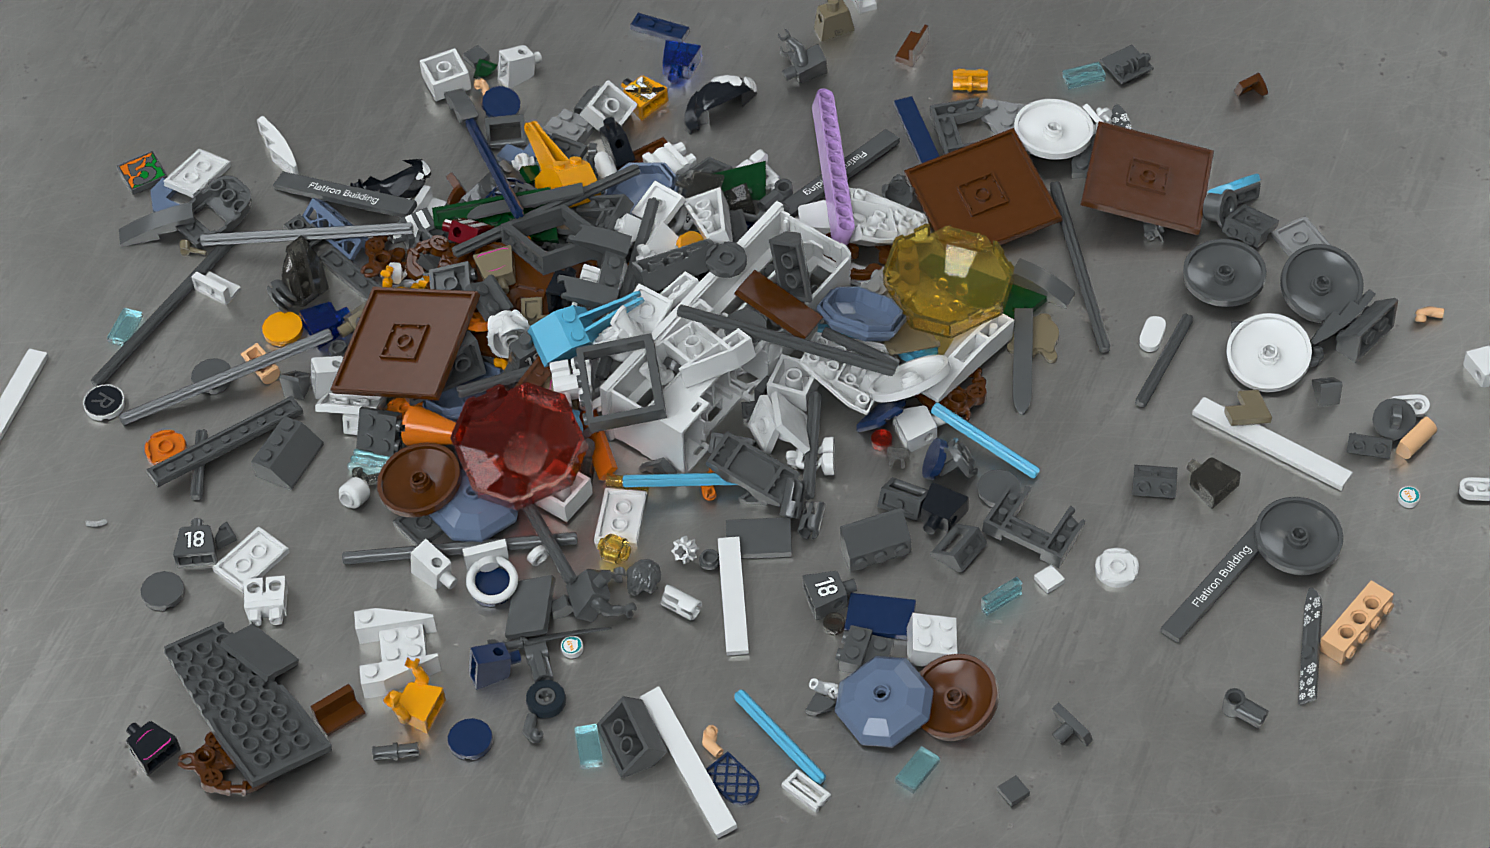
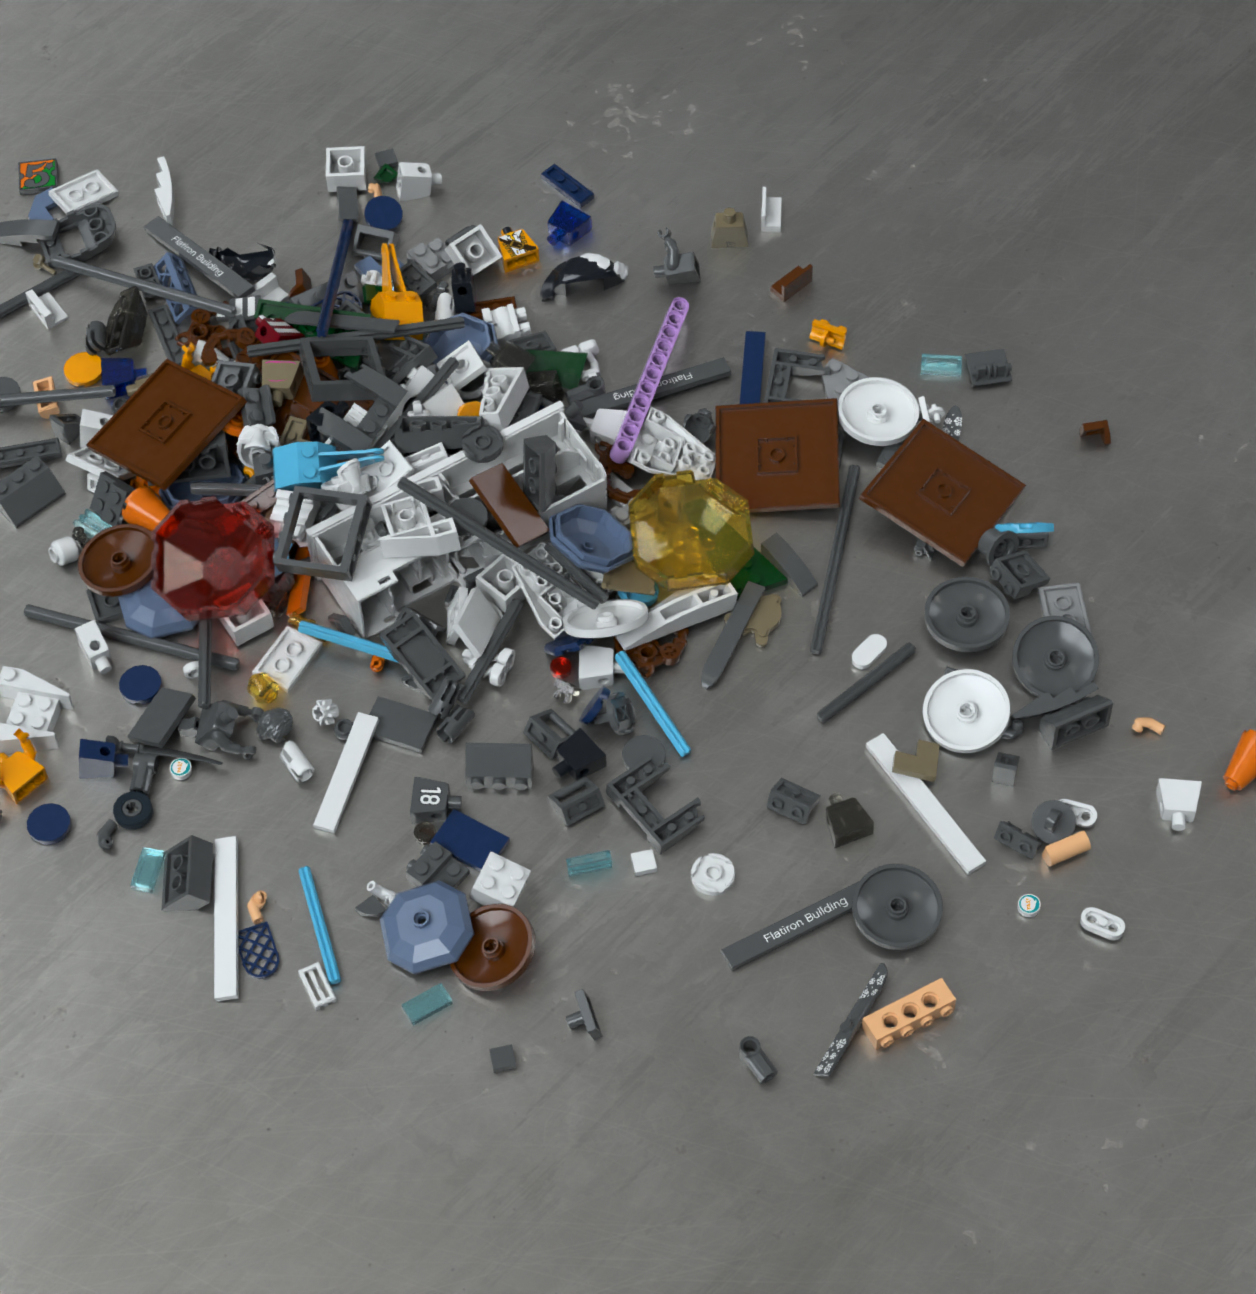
camera: 20 degrees right, 5 degrees up
white tile [463,539,518,604] -> none

